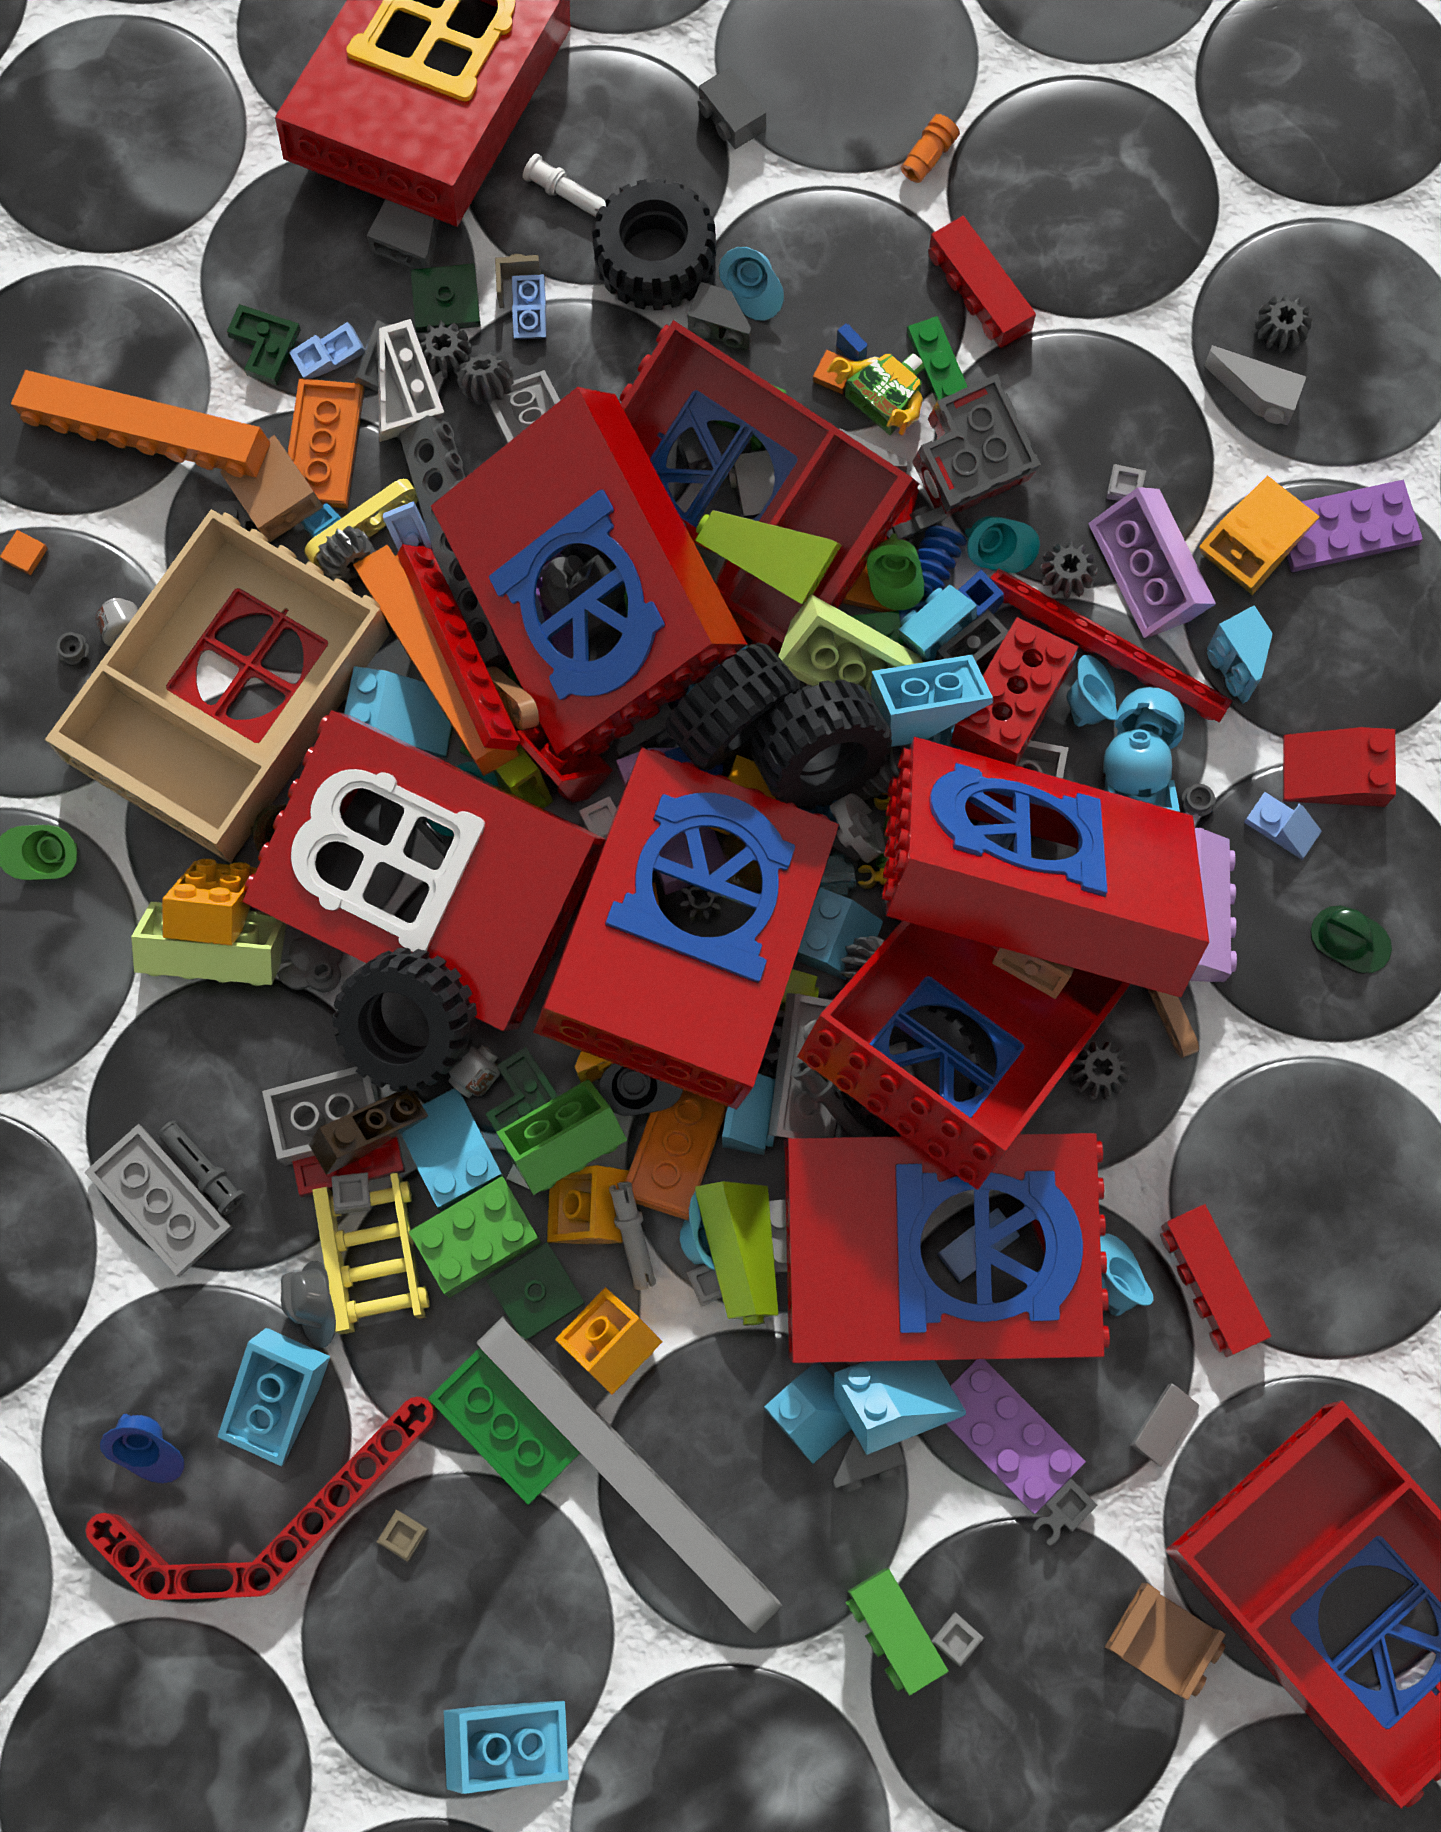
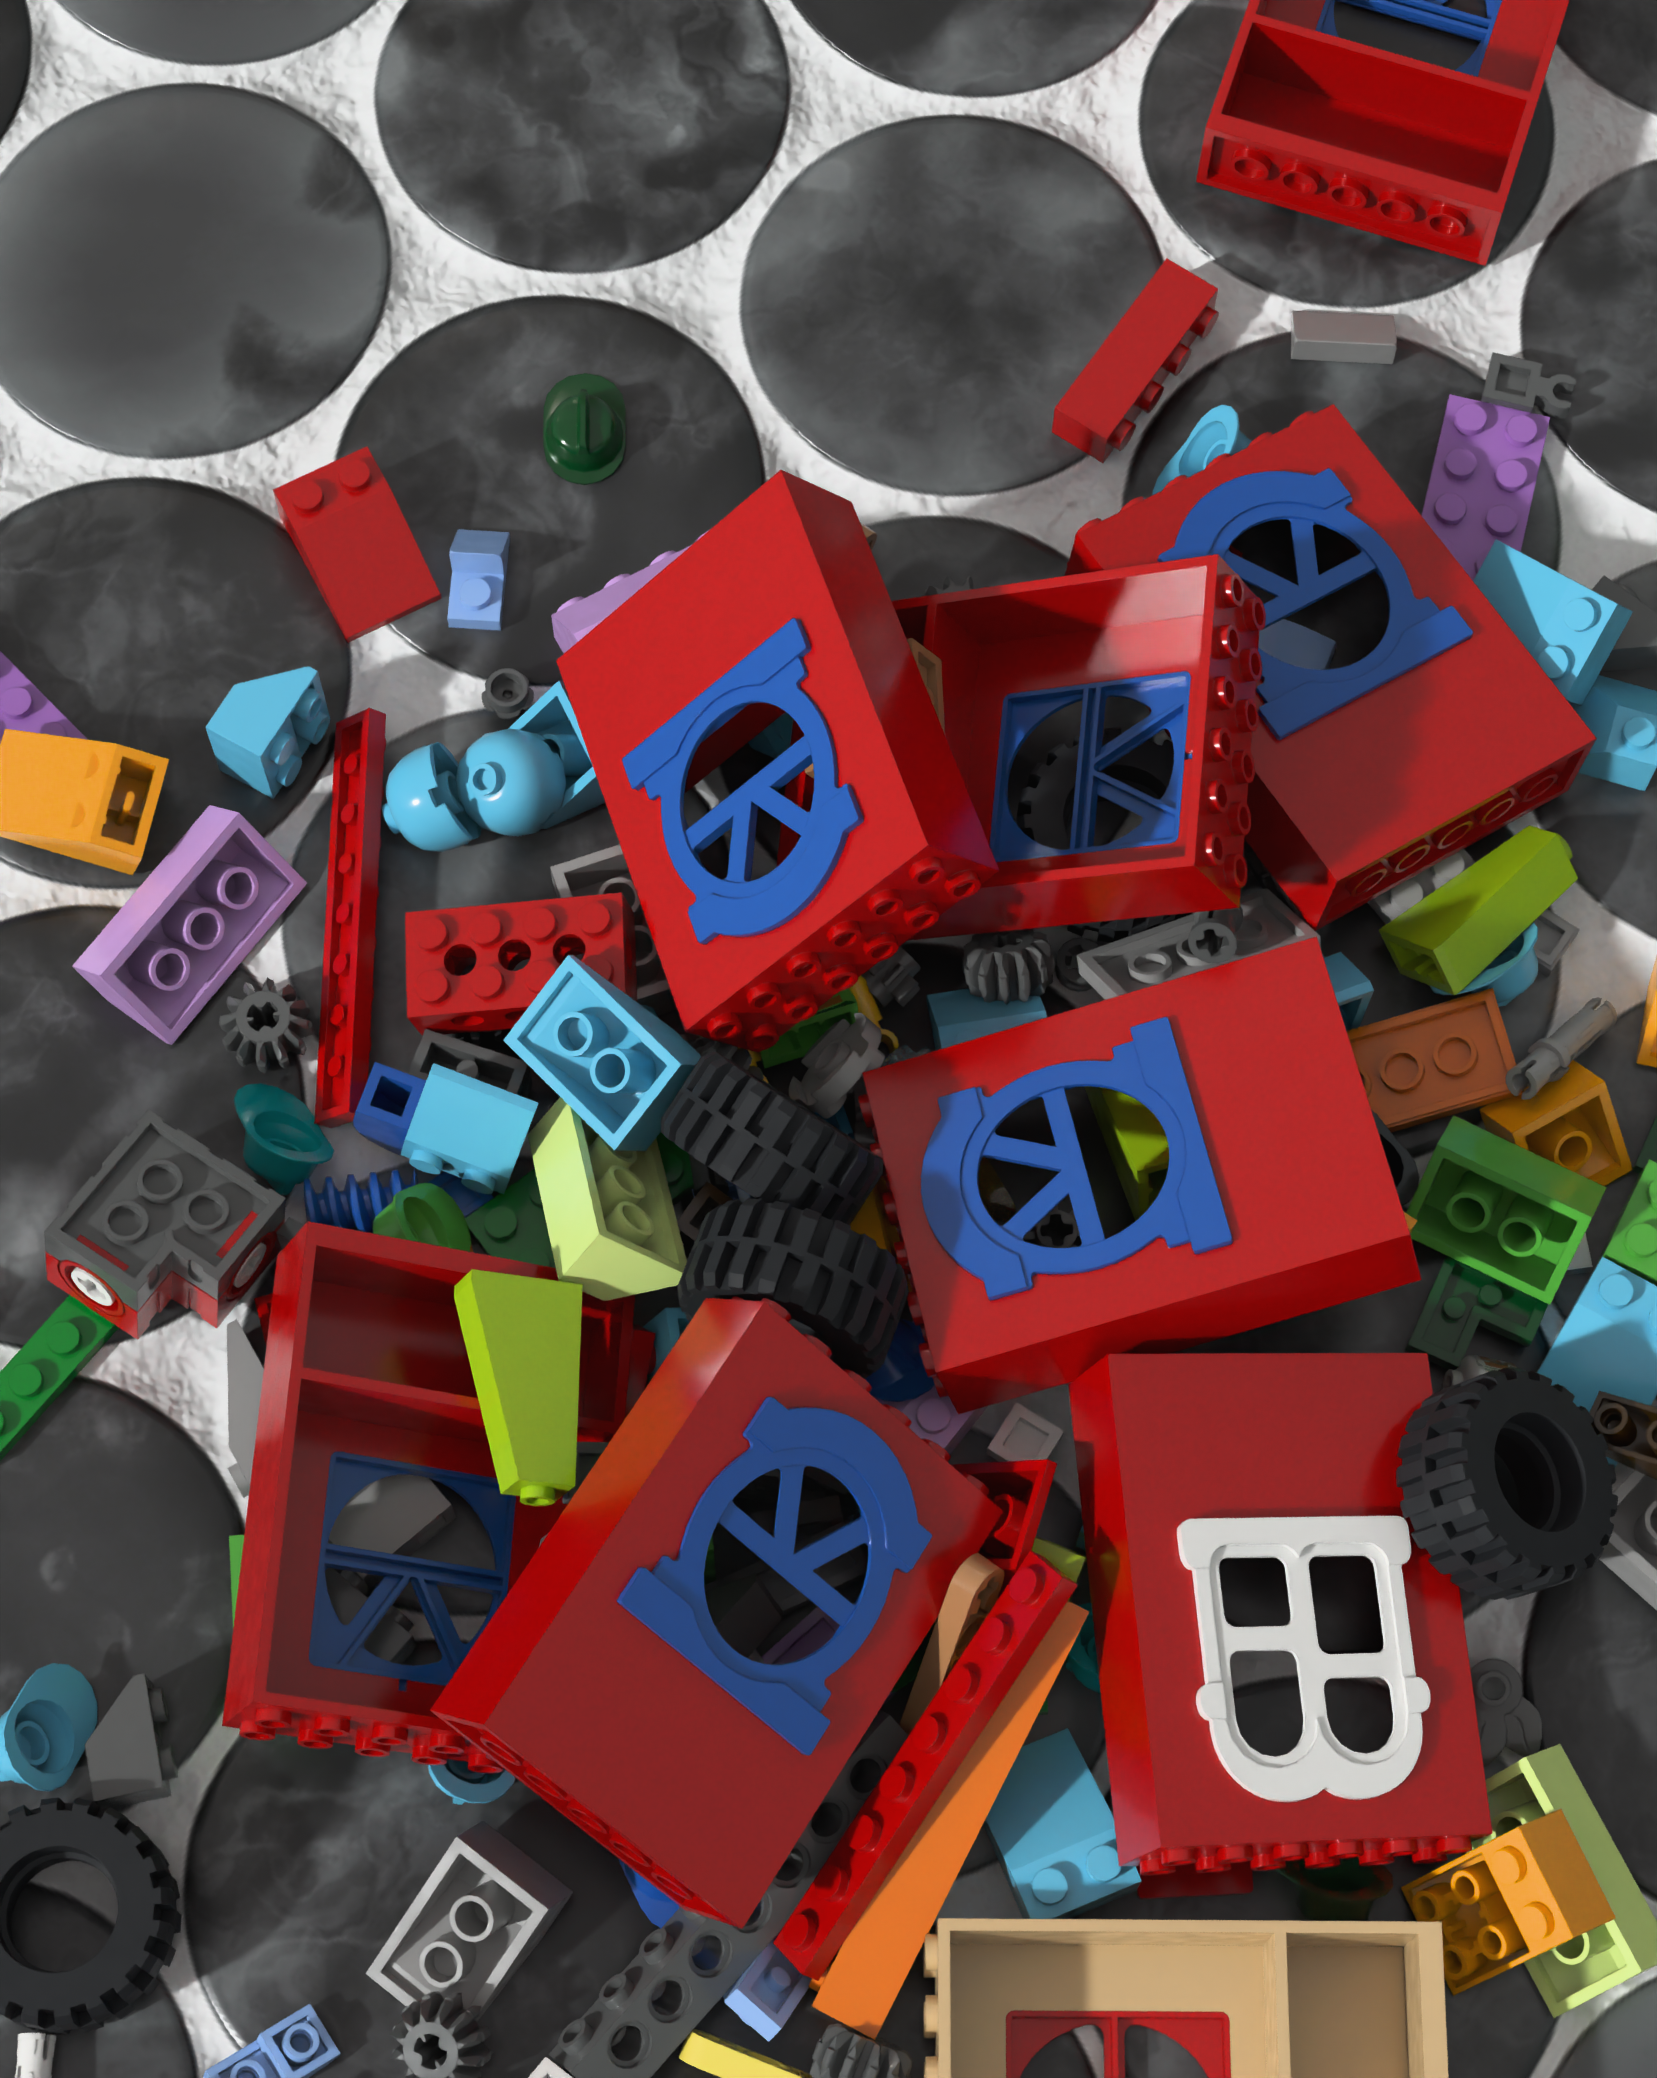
camera: 125 degrees left, 5 degrees down
orange tile [813,350,854,394] -> none
torso [827,354,924,435] -> none
blue tile [836,324,868,361] -> none
medium azure piece [1066,655,1117,727] -> none
medium nougat panel [1104,1583,1226,1700] -> none
light grey tile [1106,464,1146,501] -> none

